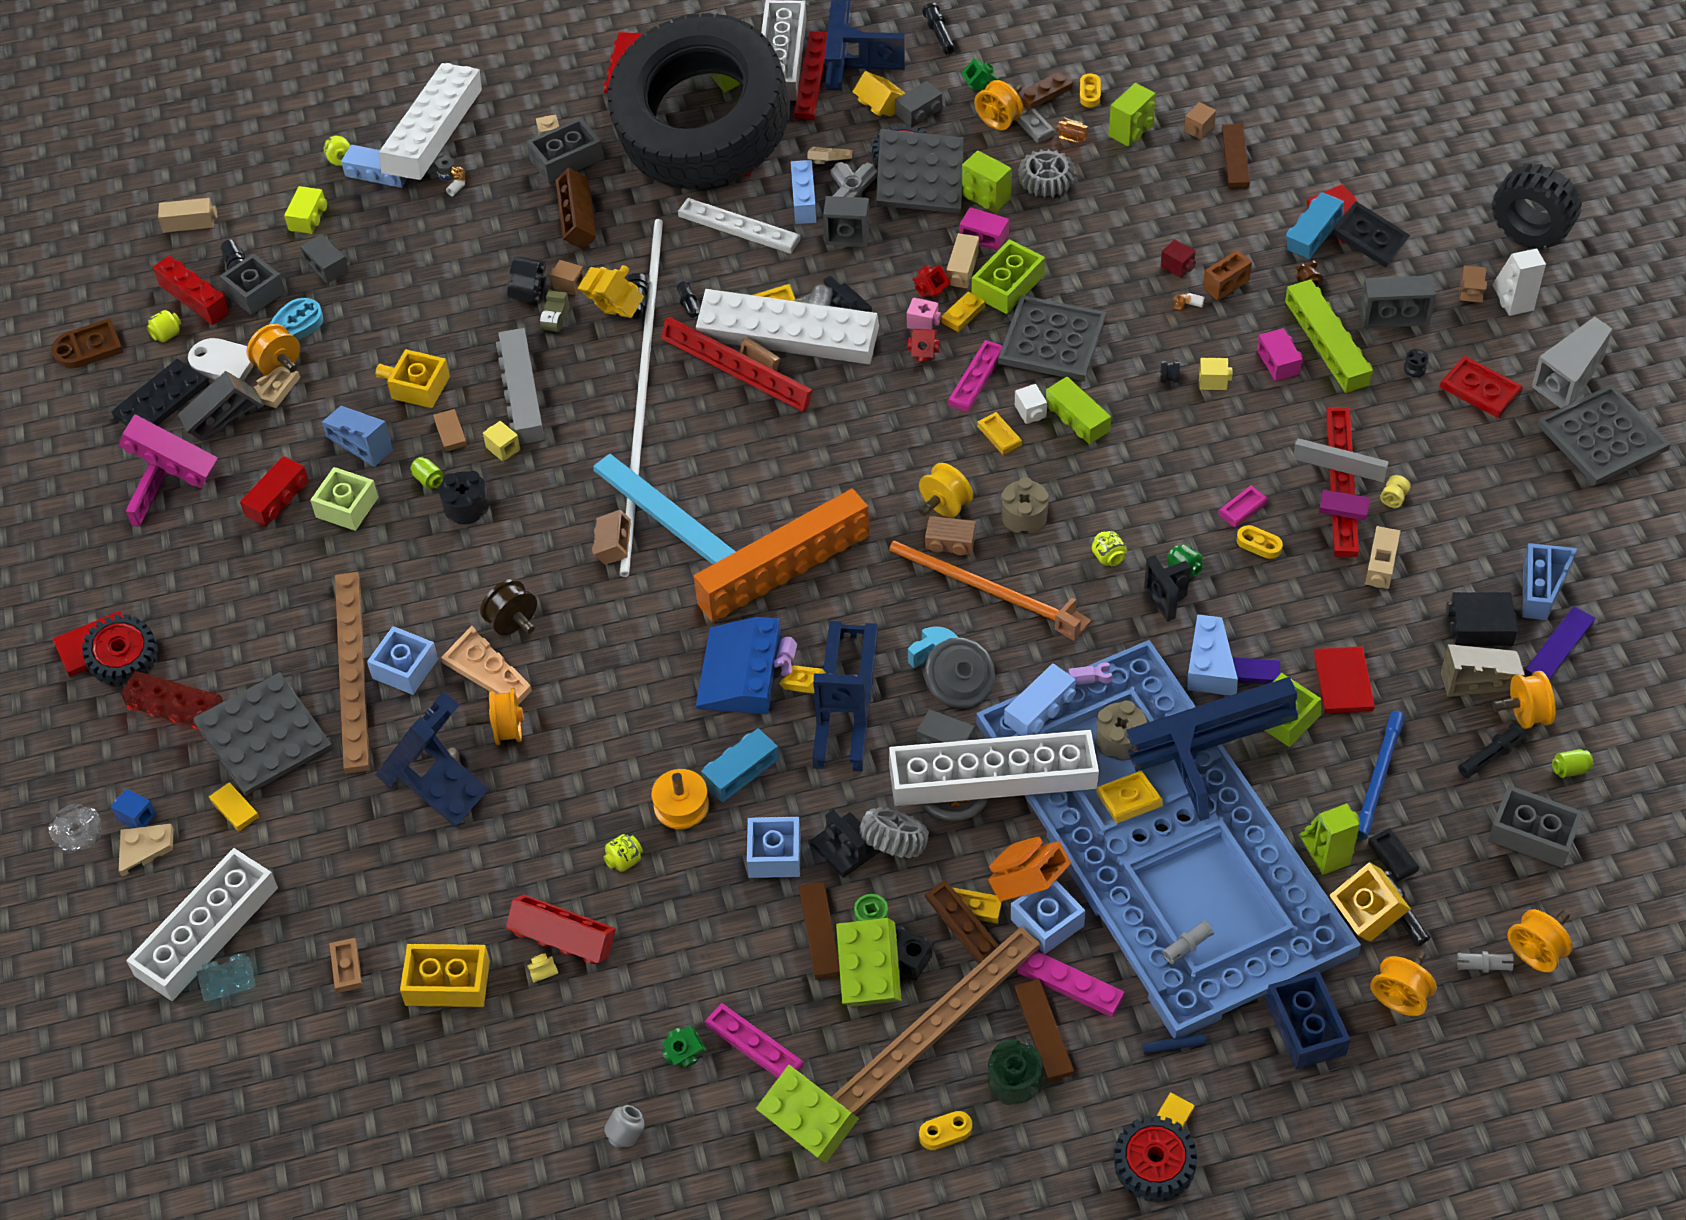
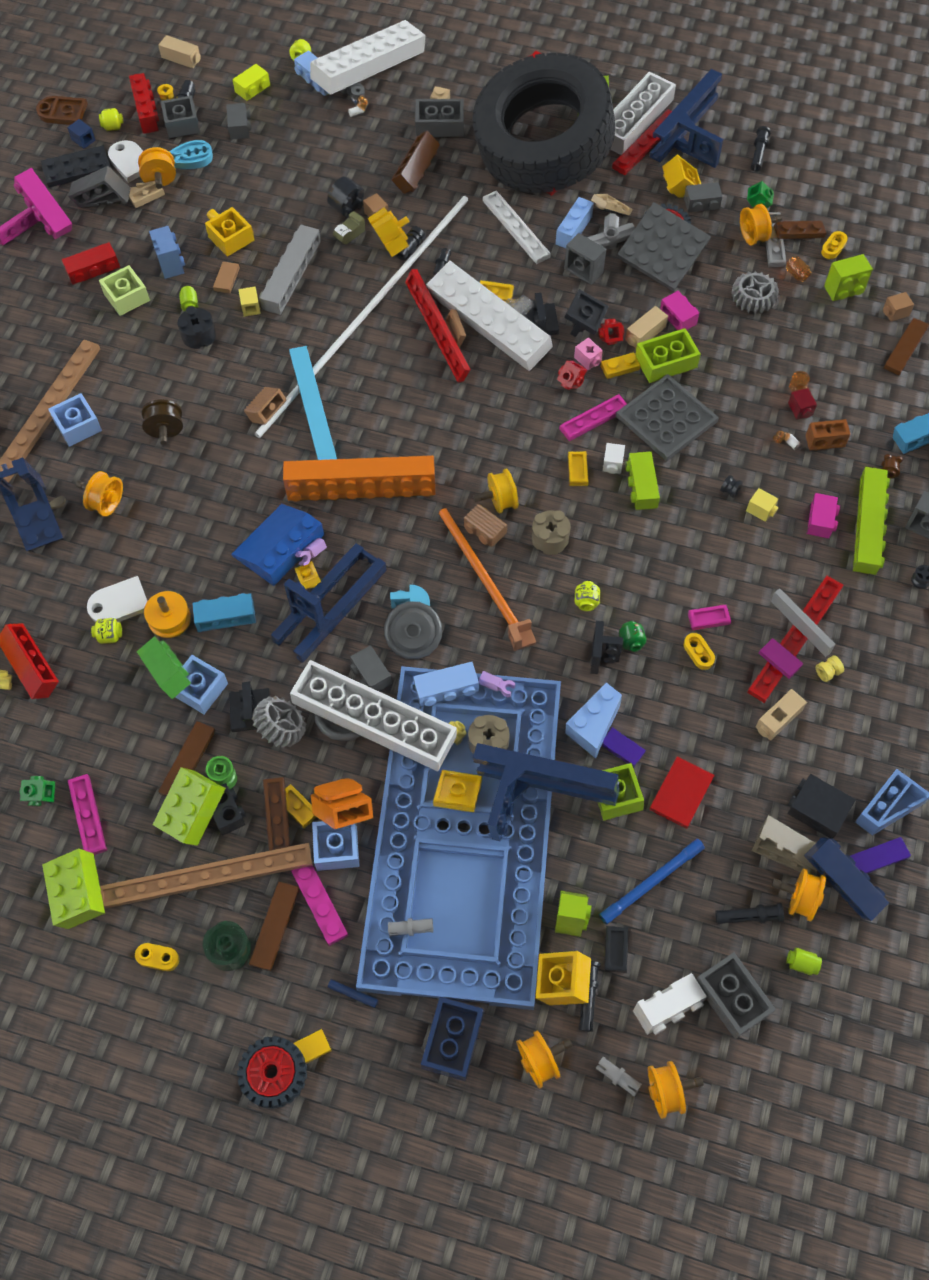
camera: 30 degrees right, 10 degrees up
light nougat wing [441,626,532,704] -> none
lime brick [962,150,1012,213] -> none
none -> dark blue brick [67,119,96,149]
none -> white tile [87,576,147,622]
none -> bright green brick [137,636,191,699]
none -> yellow bush [157,84,175,101]
none -> black bracket [564,289,609,337]
none -> white wedge [633,973,707,1035]
none -> clear orange wheel [789,371,810,392]
none -> dark blue brick [804,838,889,921]

